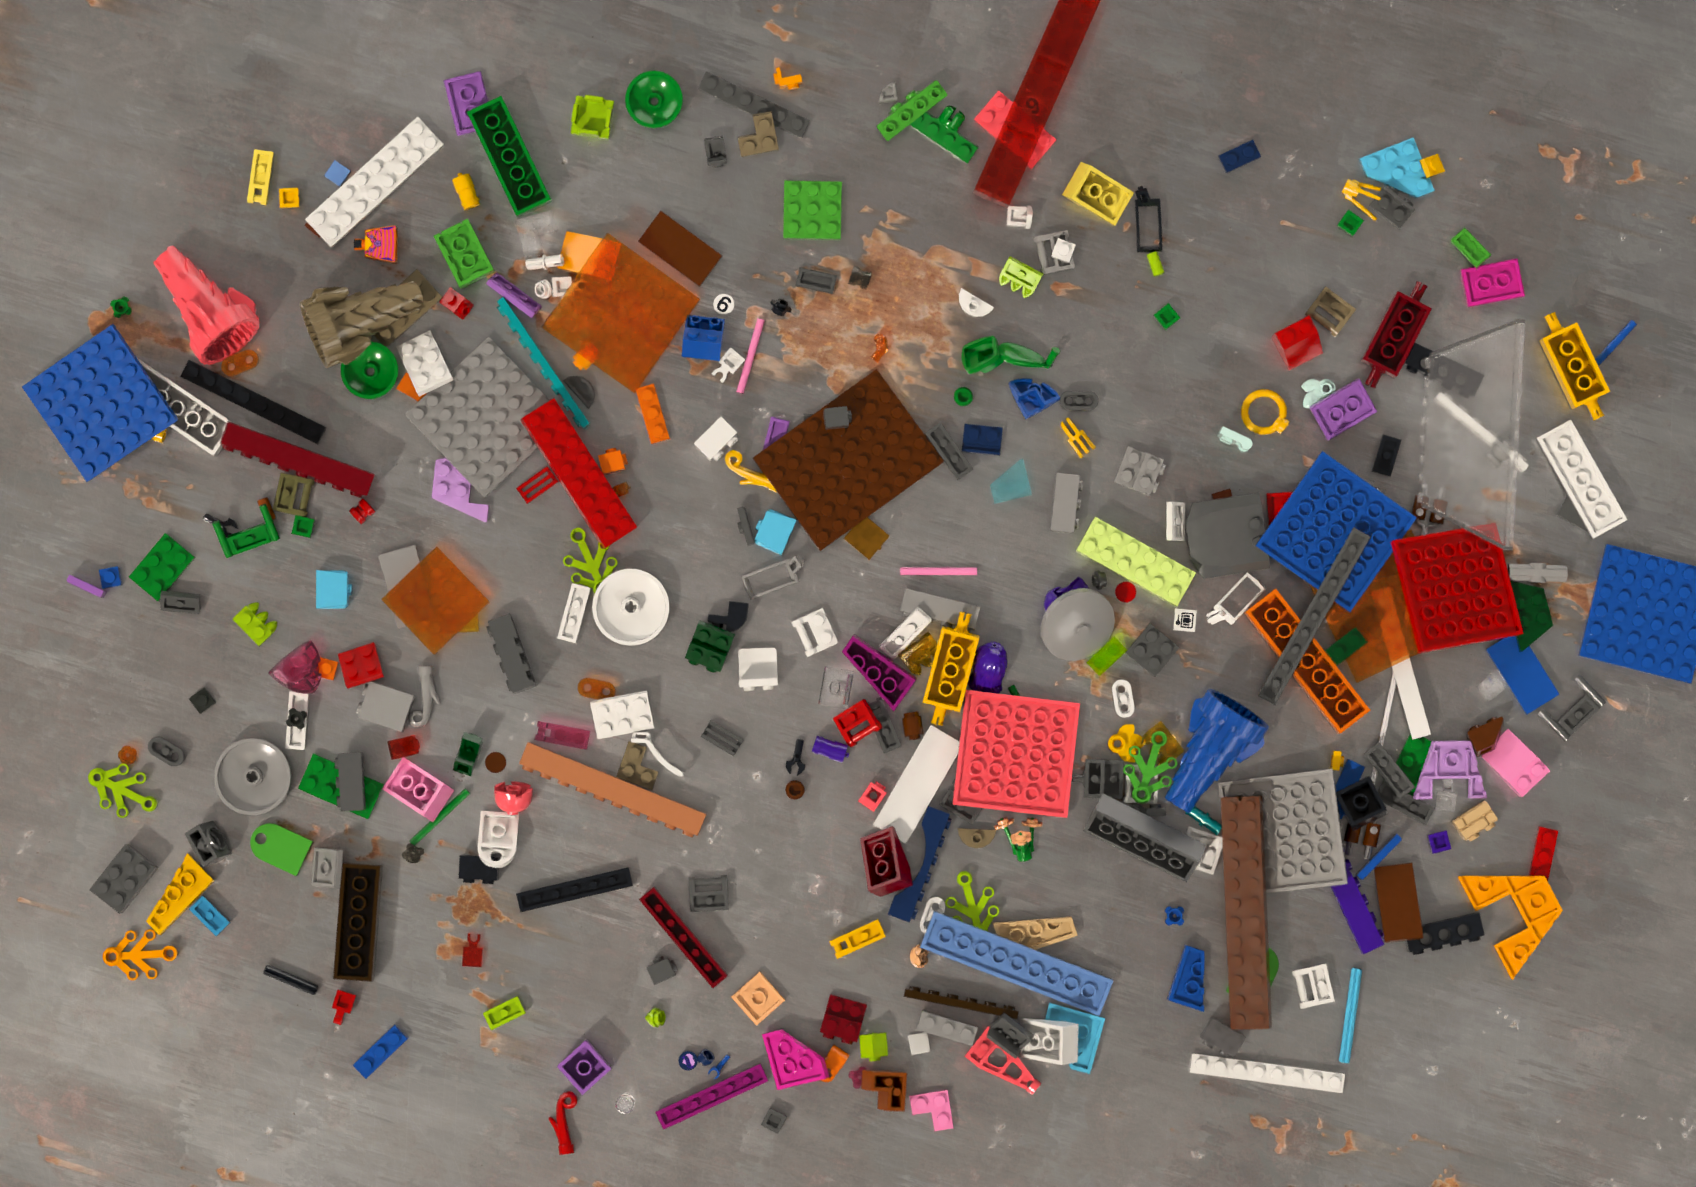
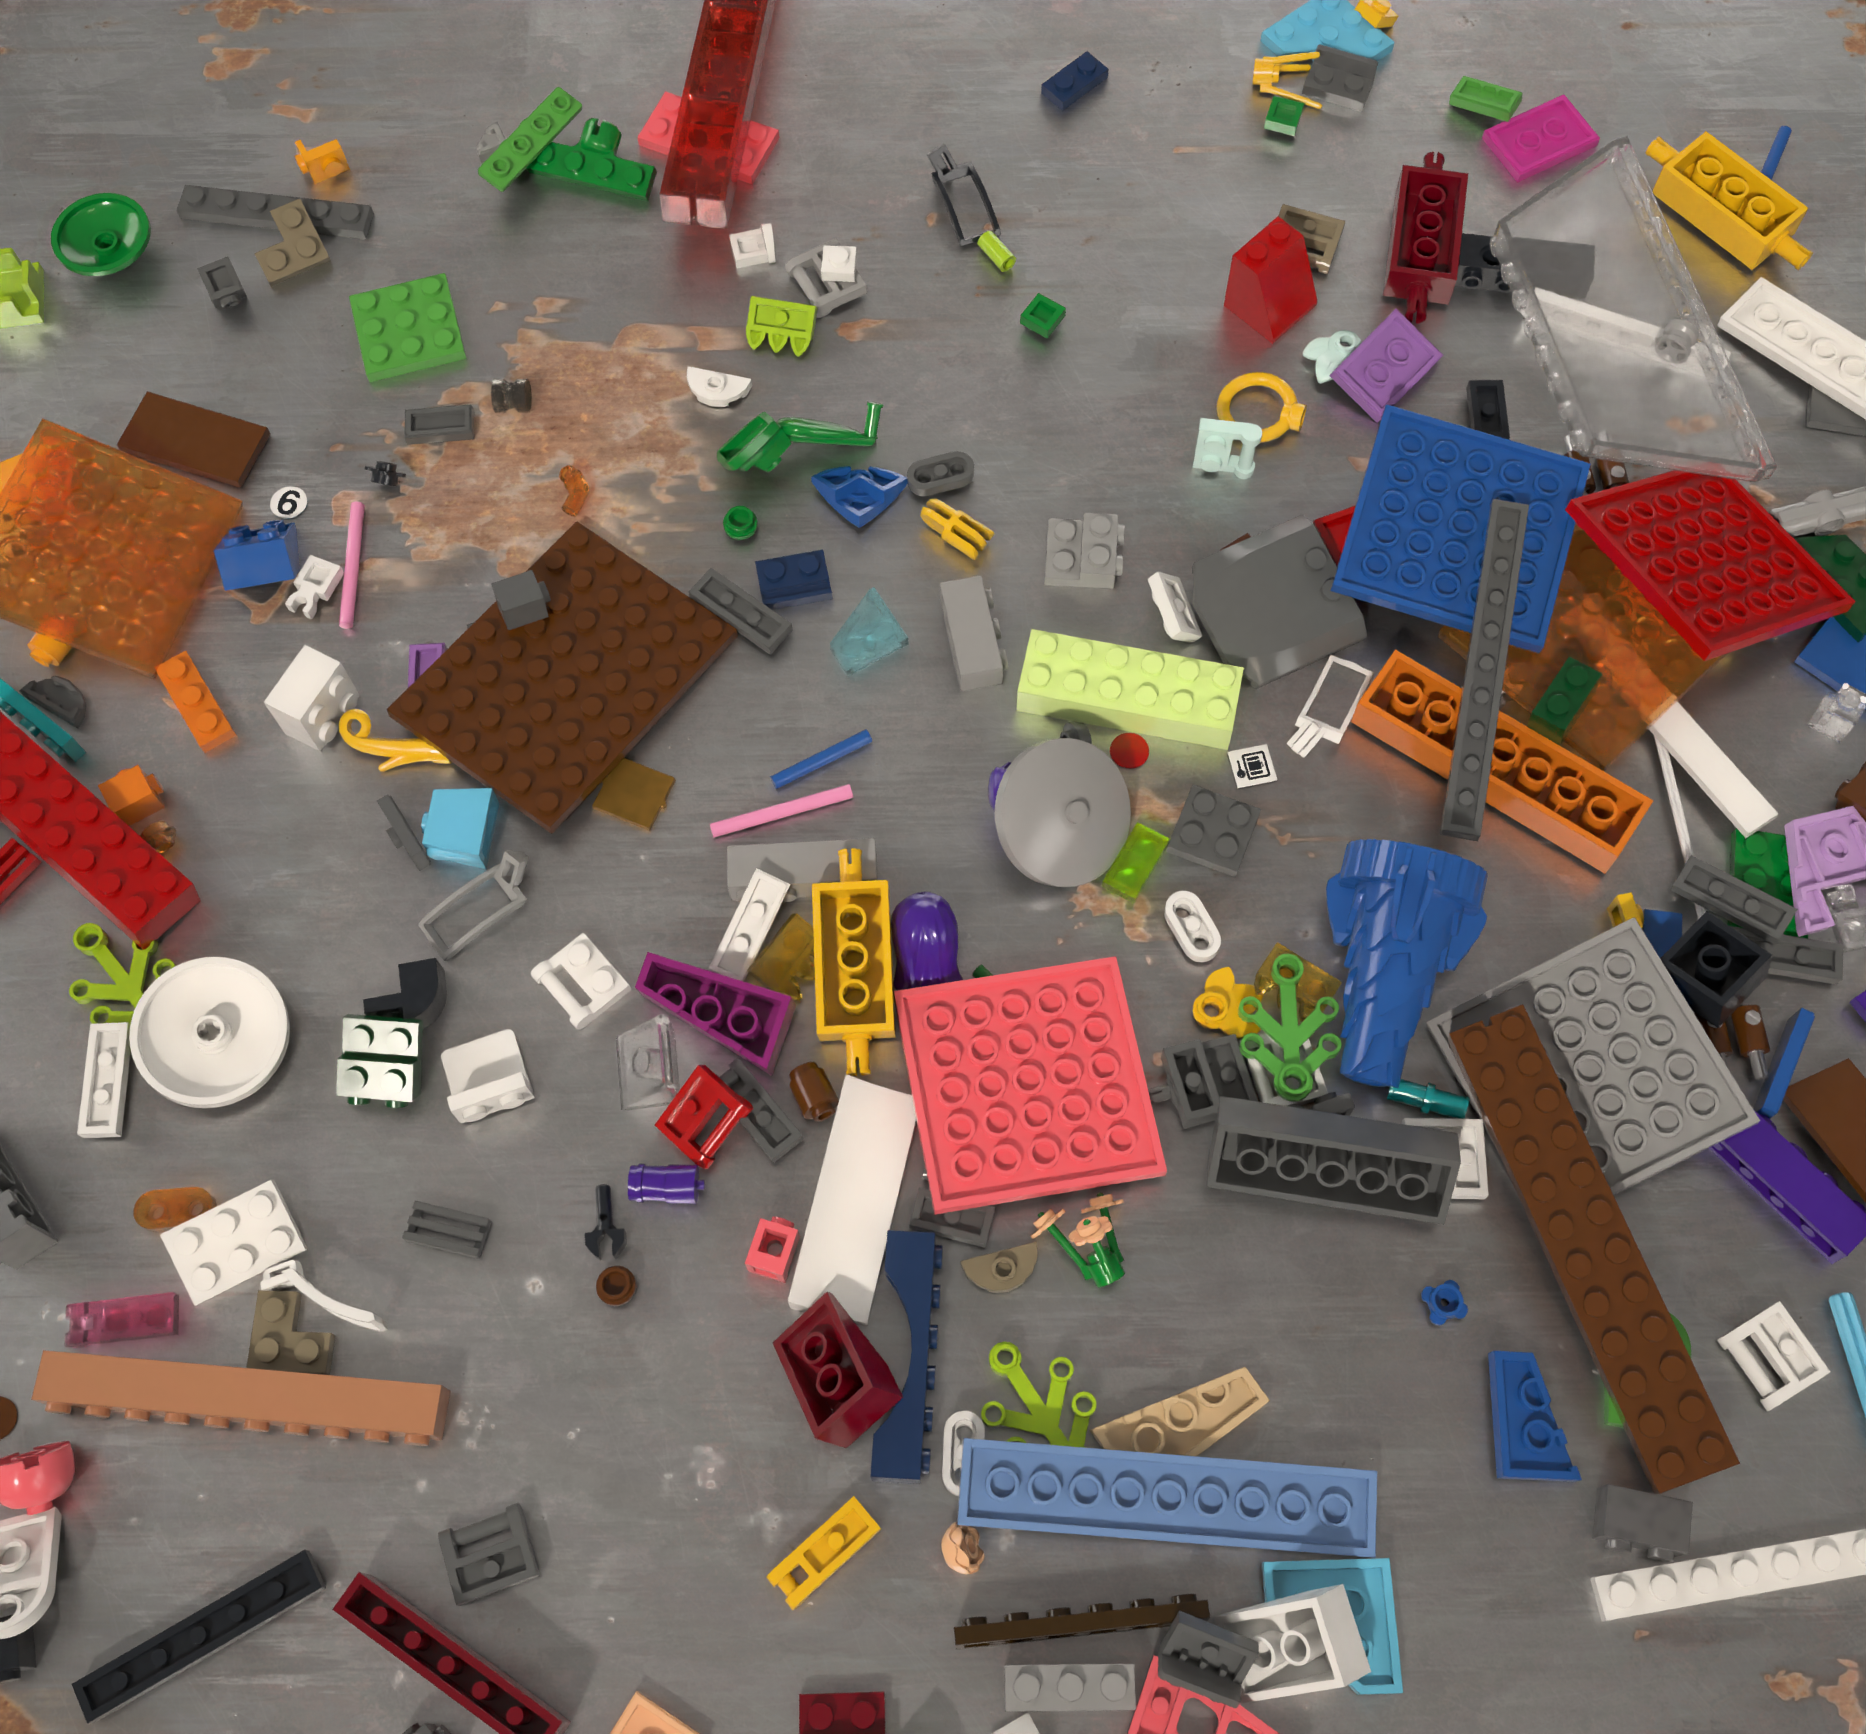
camera: 20 degrees left, 20 degrees down
light yellow slope [1062,162,1134,226] -> none
none -> blue bar [770,729,872,789]

